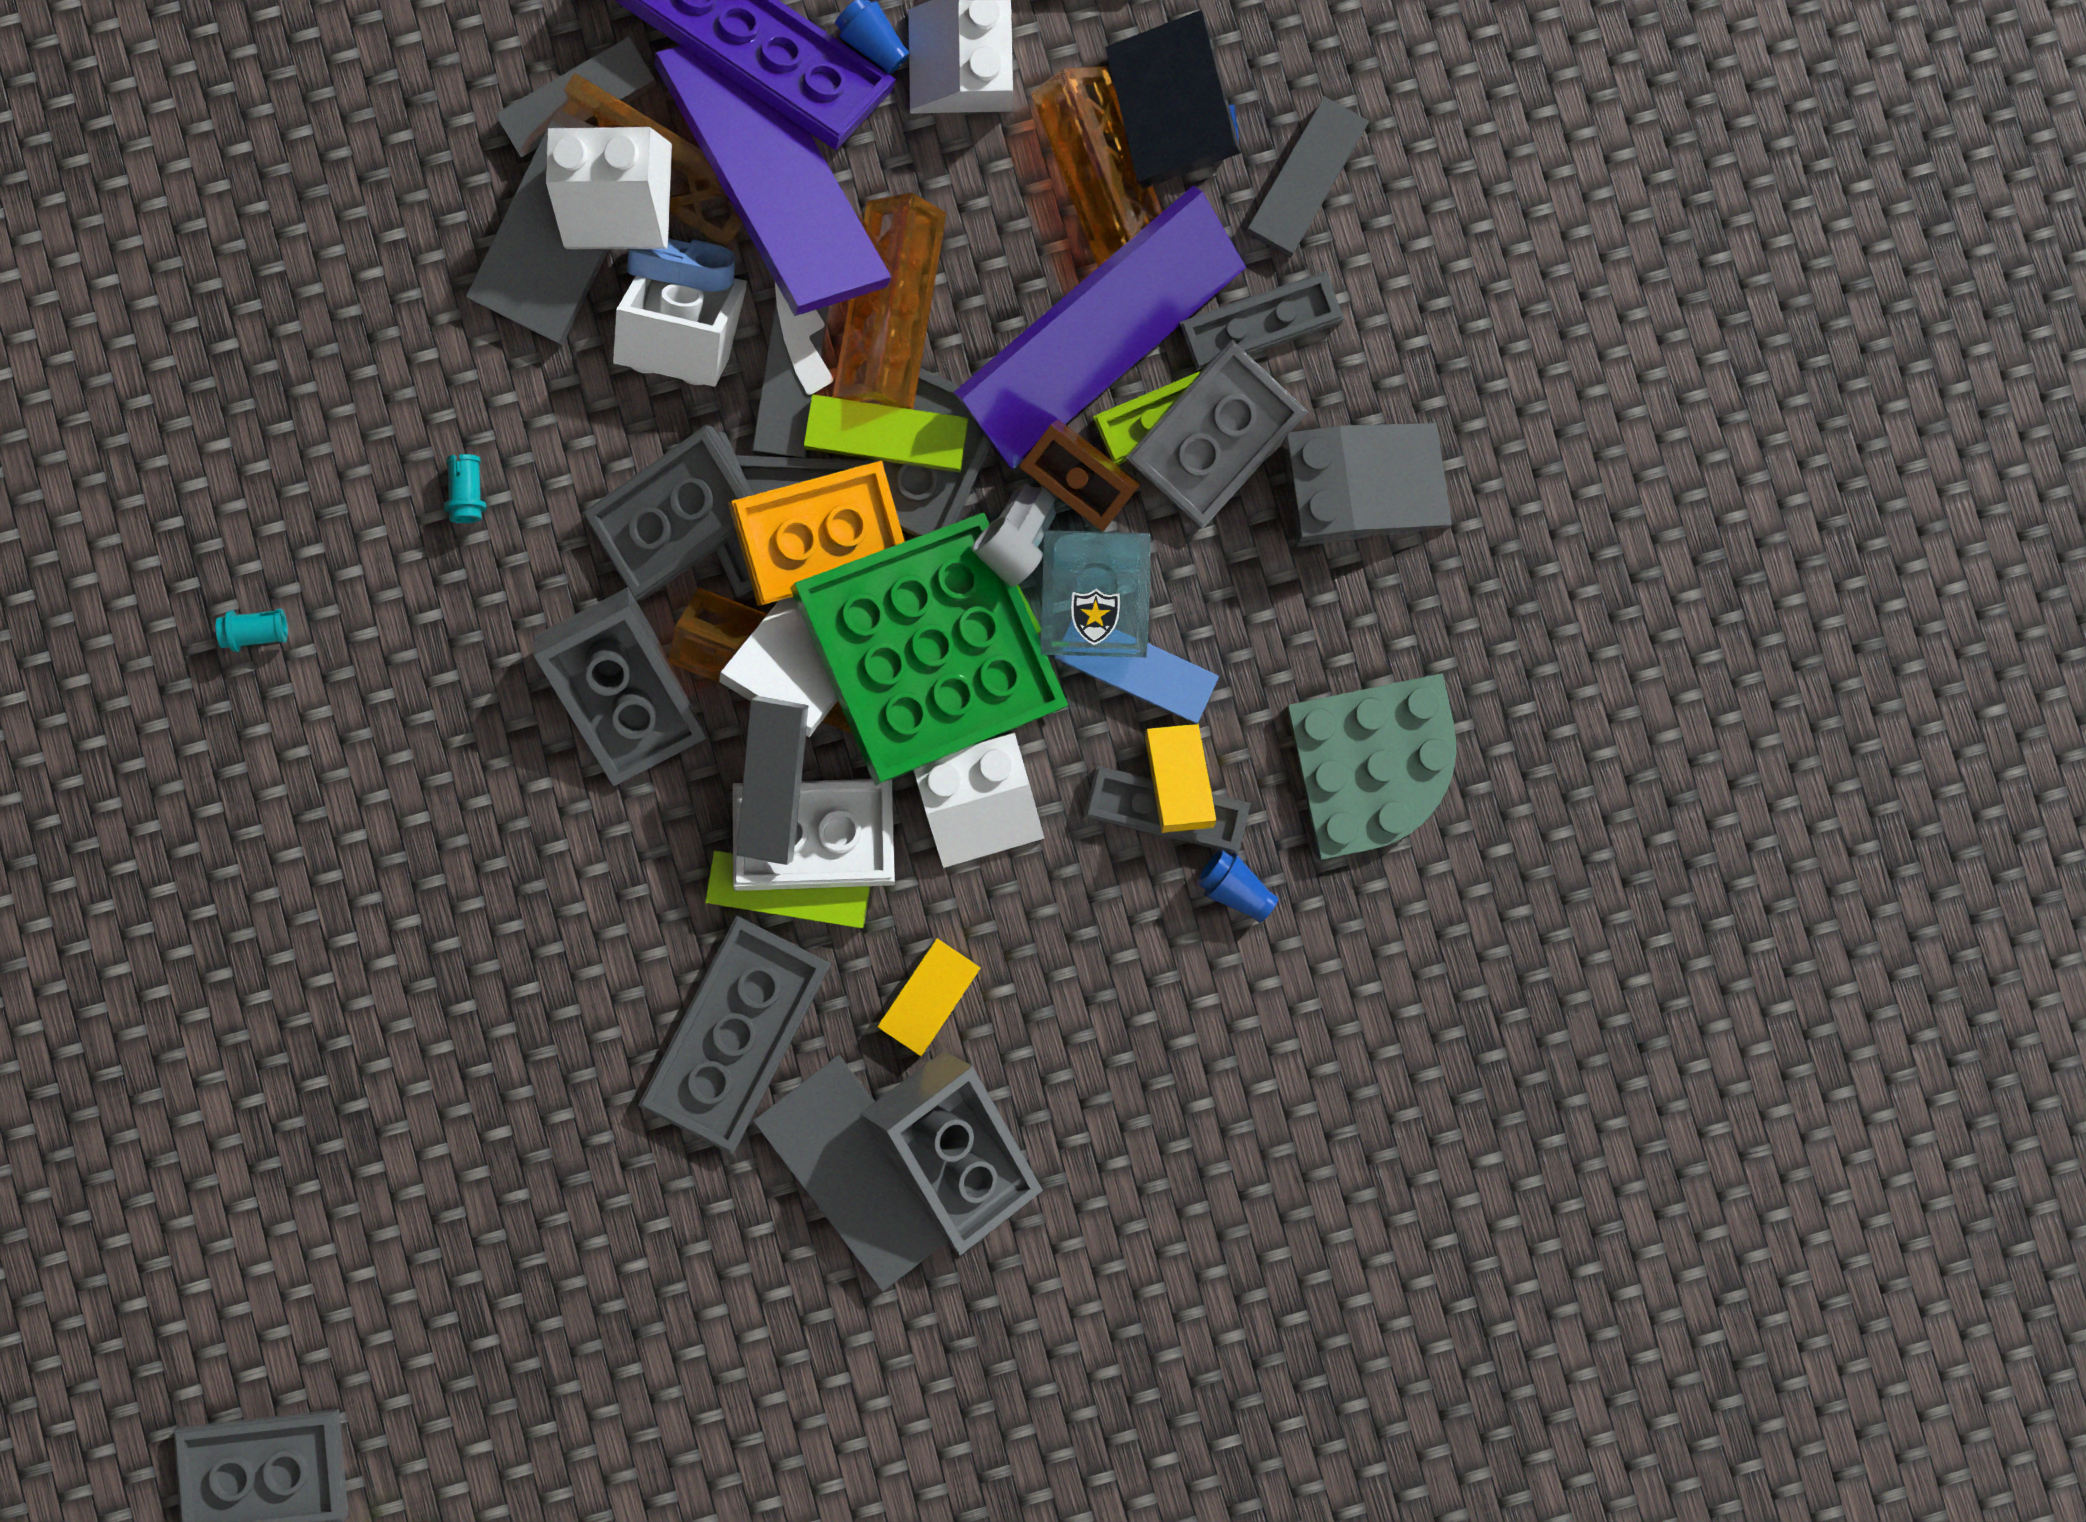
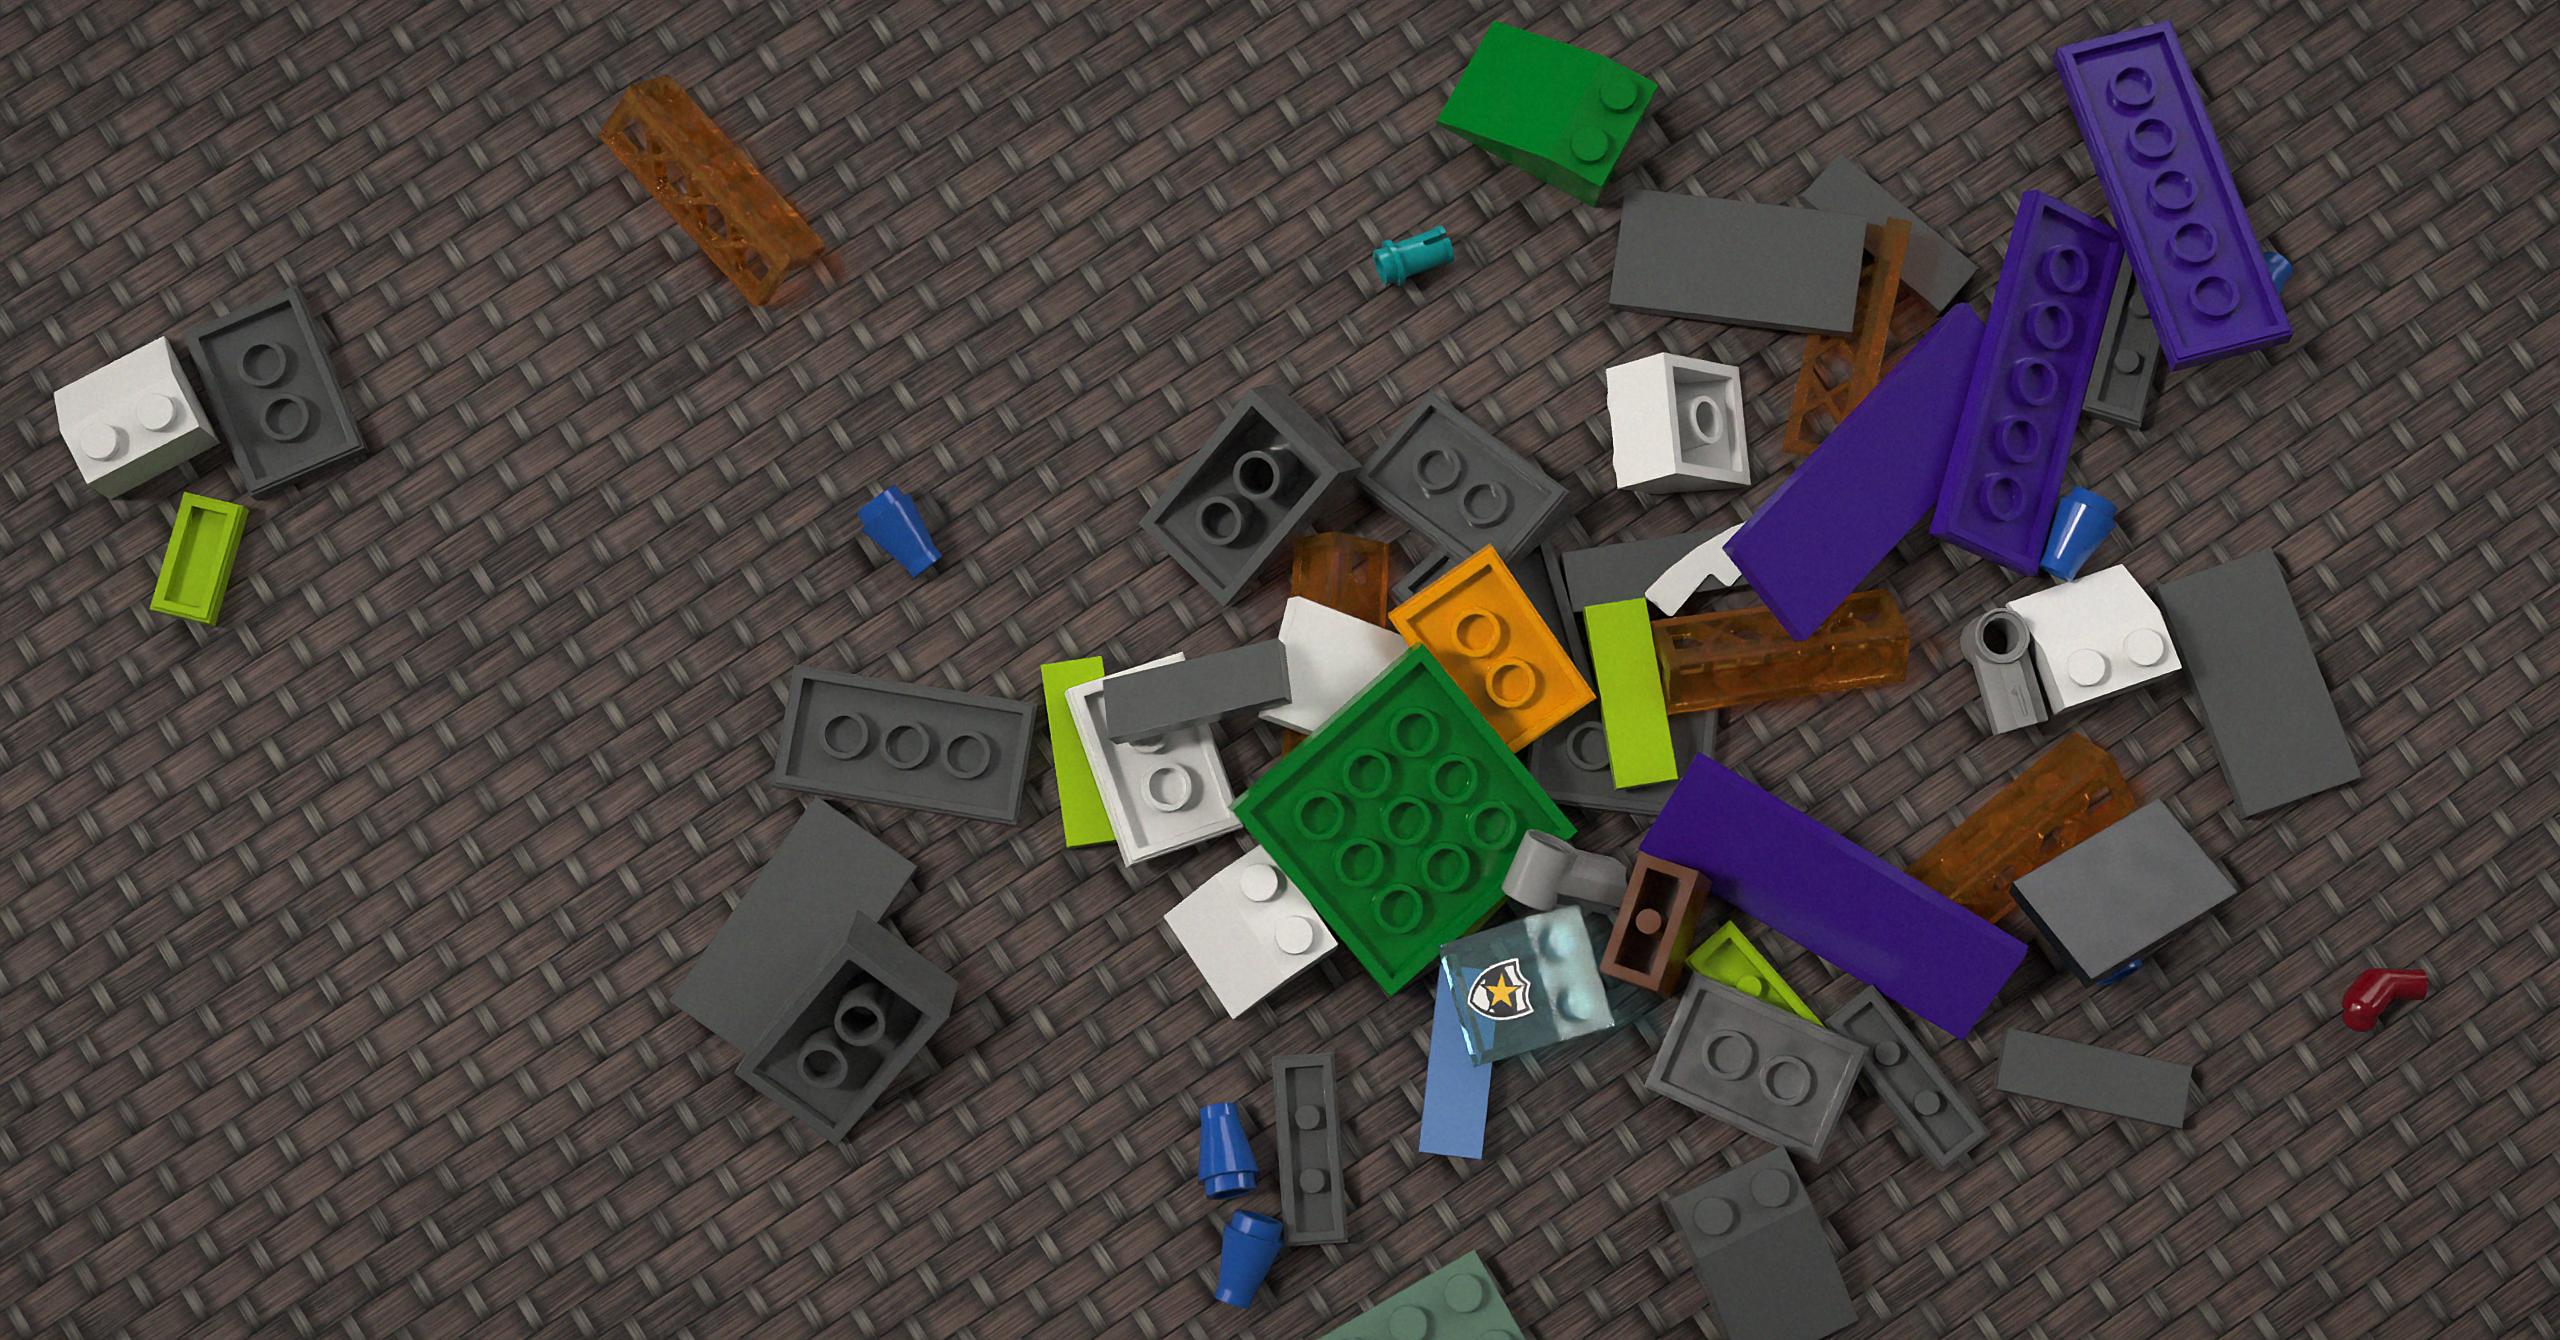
camera: 70 degrees right, 5 degrees down
teal pin [216,609,288,652] -> none
white slope [546,127,672,249] -> none
medium blue piece [627,238,736,292] -> none
yellow tile [877,938,981,1057] -> none
yellow tile [1145,724,1216,833] -> none
none -> clear orange fence [598,74,827,308]
none -> blue cone [856,484,943,578]
none -> blue cone [1198,1103,1260,1200]
none -> green slope [1436,20,1658,208]
none -> light grey piece [1960,608,2048,736]

